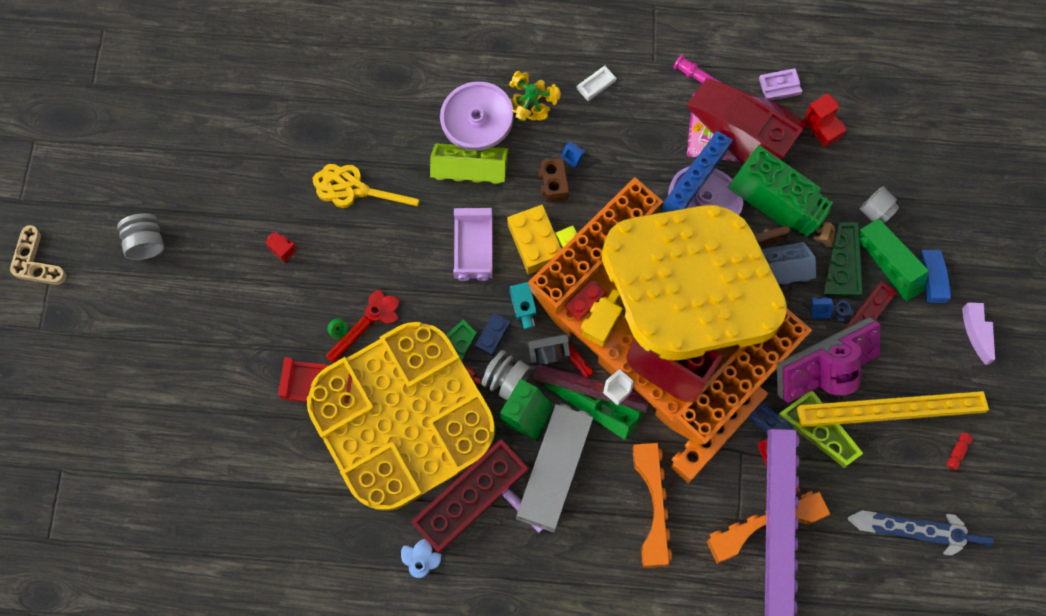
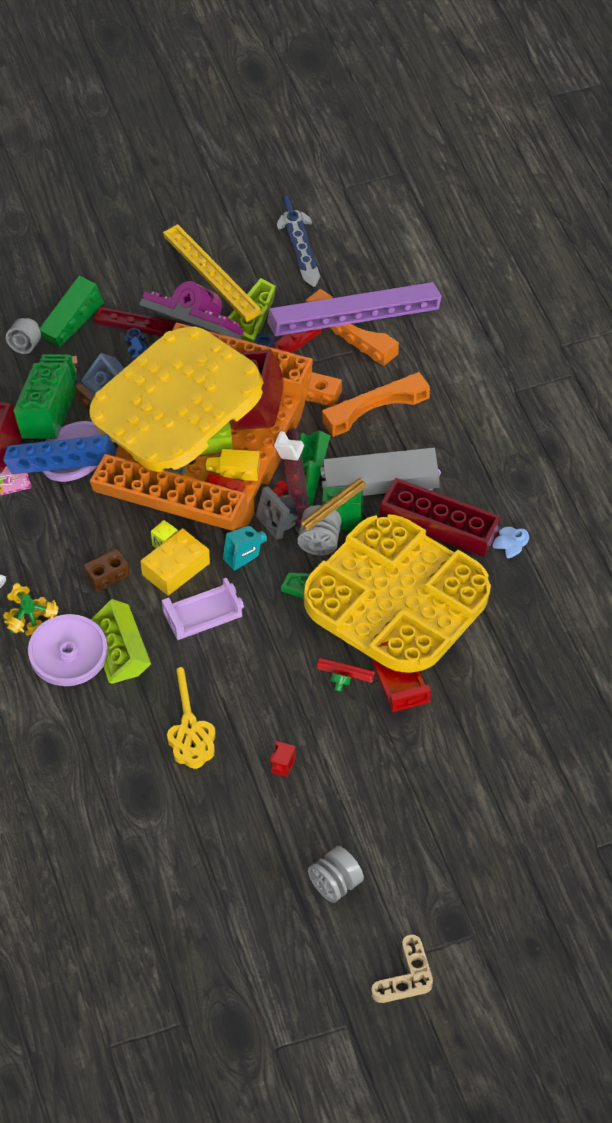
camera: 115 degrees left, 20 degrees down
red plate [365,290,399,324] -> none
dark blue plate [475,313,510,356] -> none
blue tile [560,141,585,168] -> none
dark green wing [823,222,862,297] -> none
blue slope [921,250,951,303] -> none
red axle [946,433,972,470] -> none
lavender slope [962,303,995,365] -> none
none -> pearl gold axle [301,478,366,530]

